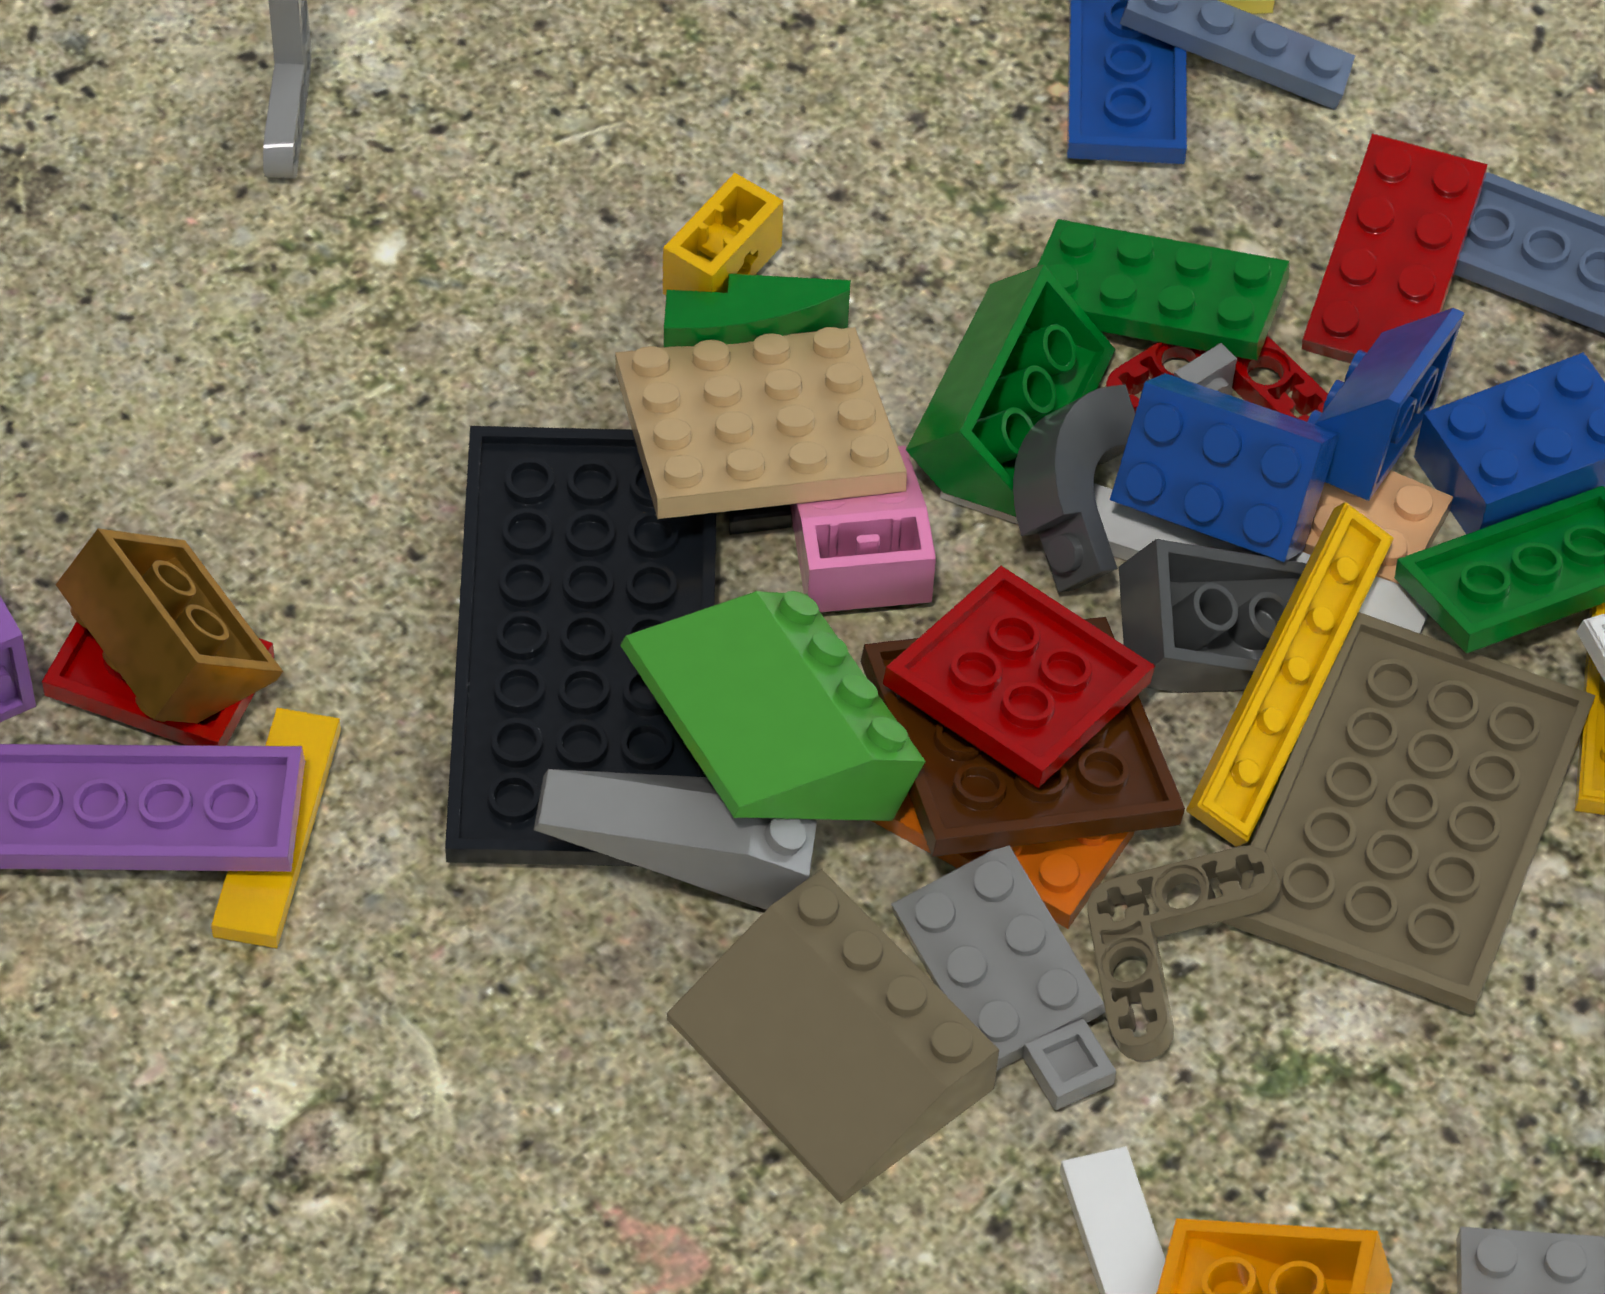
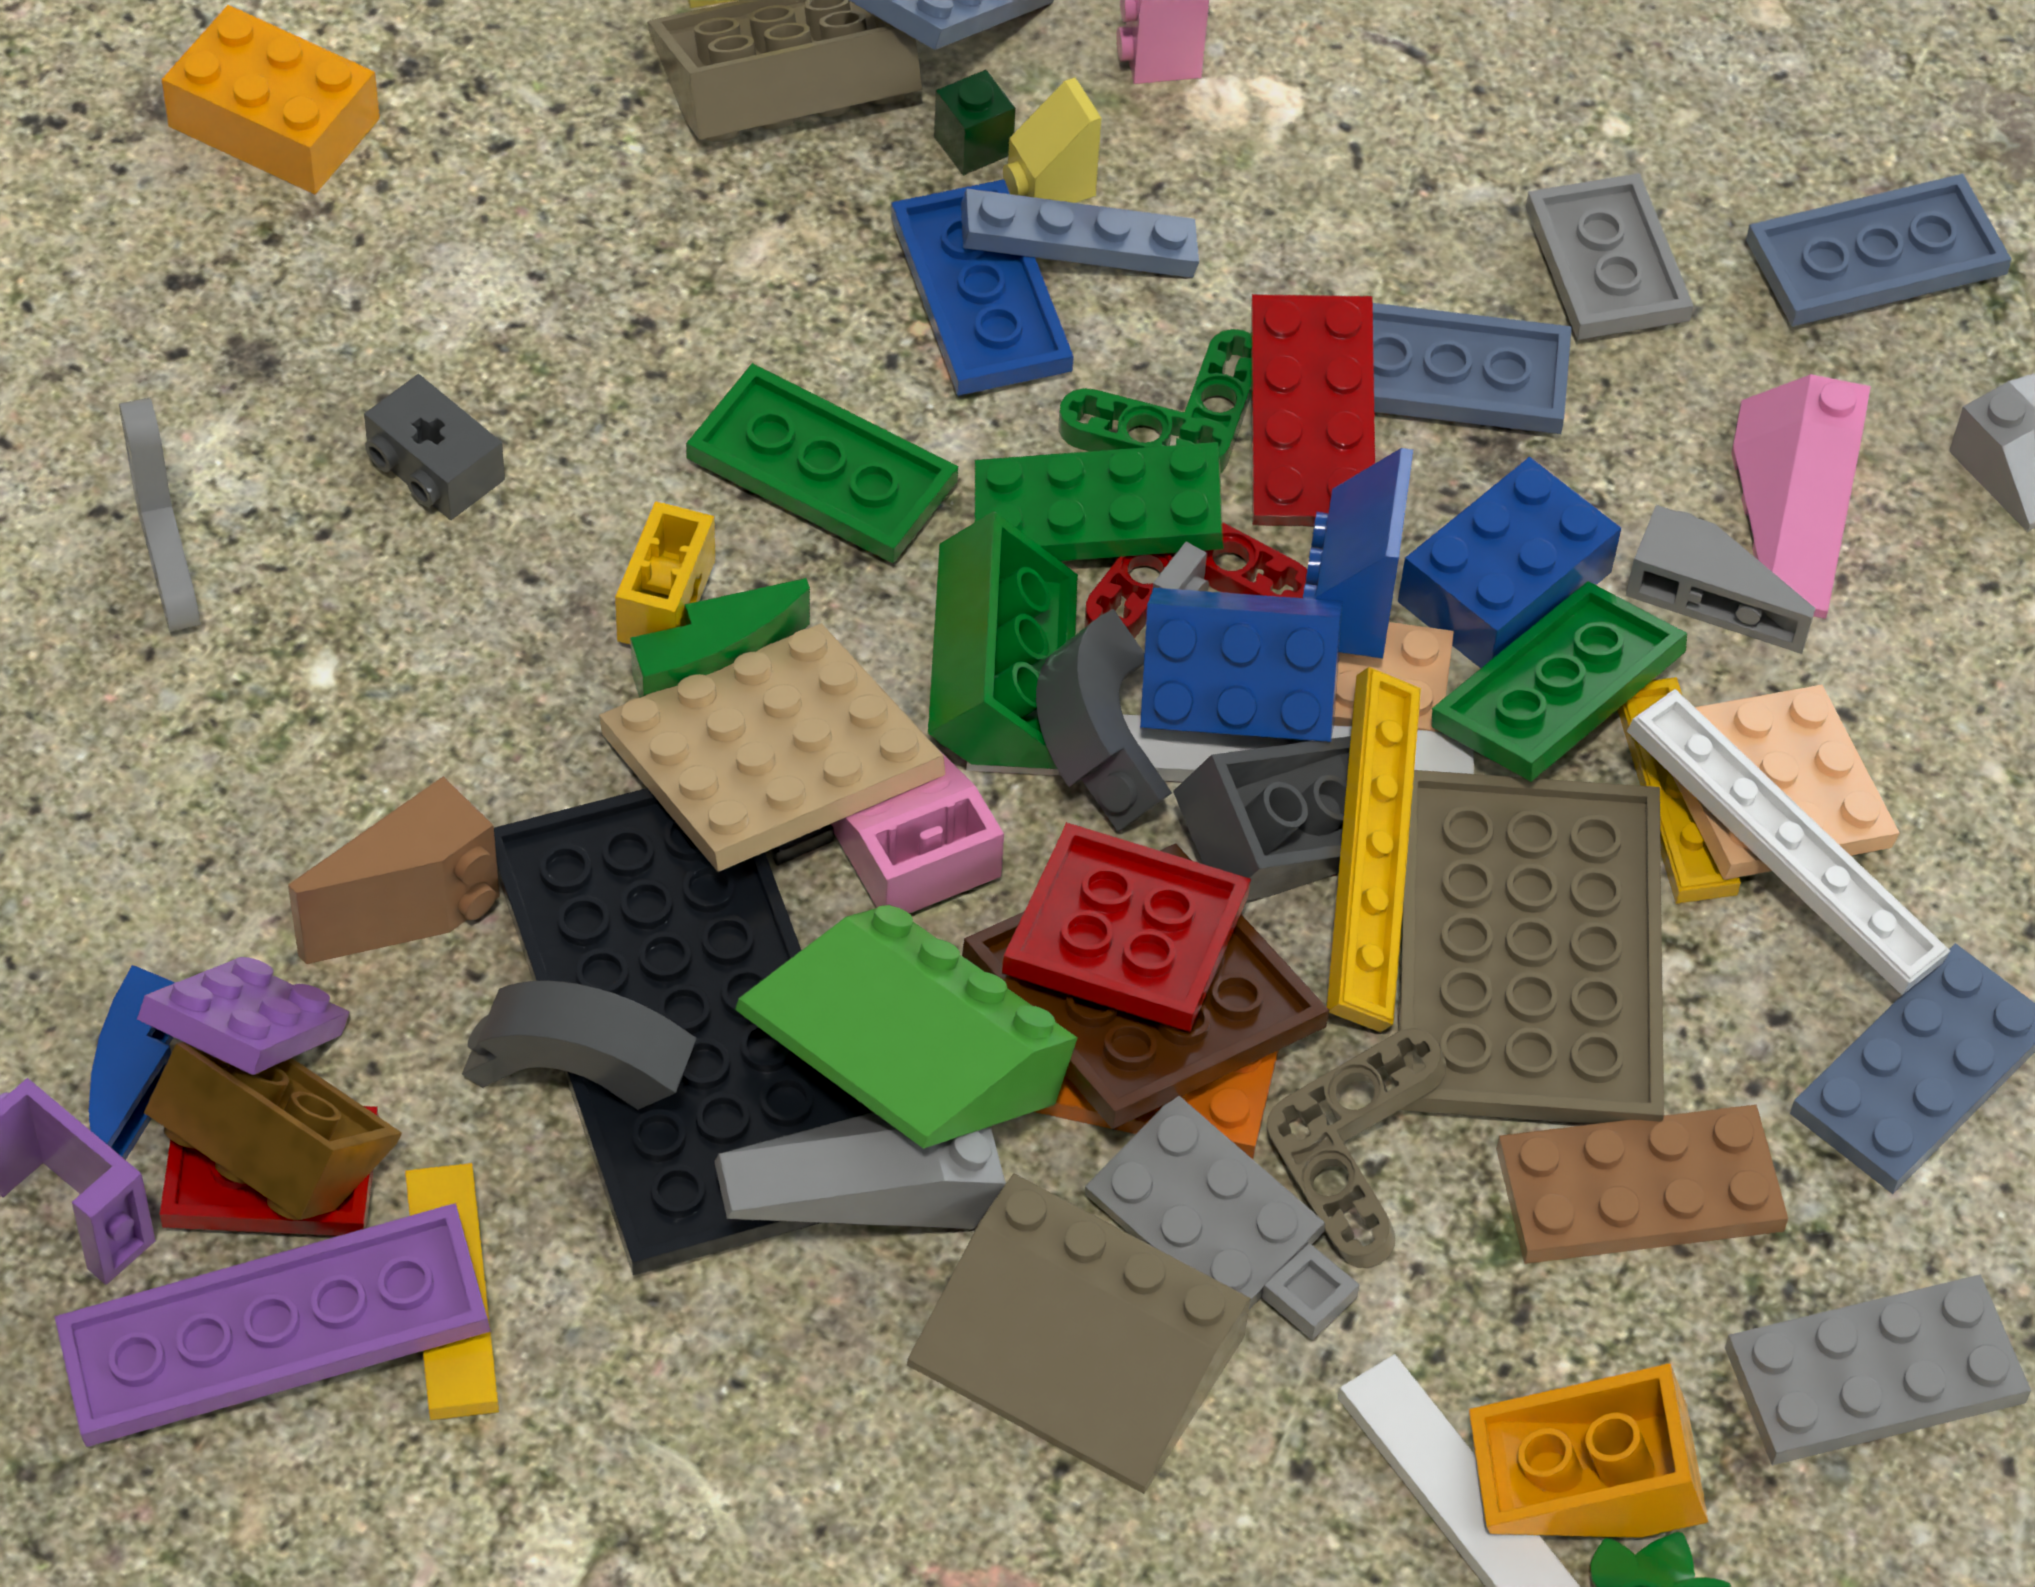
camera: 20 degrees left, 0 degrees up
none -> blue slope [89,965,176,1160]
none -> medium lavender plate [137,957,350,1075]
none -> medium nougat slope [288,776,500,964]
none -> dark grey brick [364,373,505,521]
none -> dark grey arch [462,981,697,1110]
none -> green plate [686,363,959,564]
none -> green beam [1058,329,1251,473]
none -> medium nougat plate [1496,1104,1788,1264]

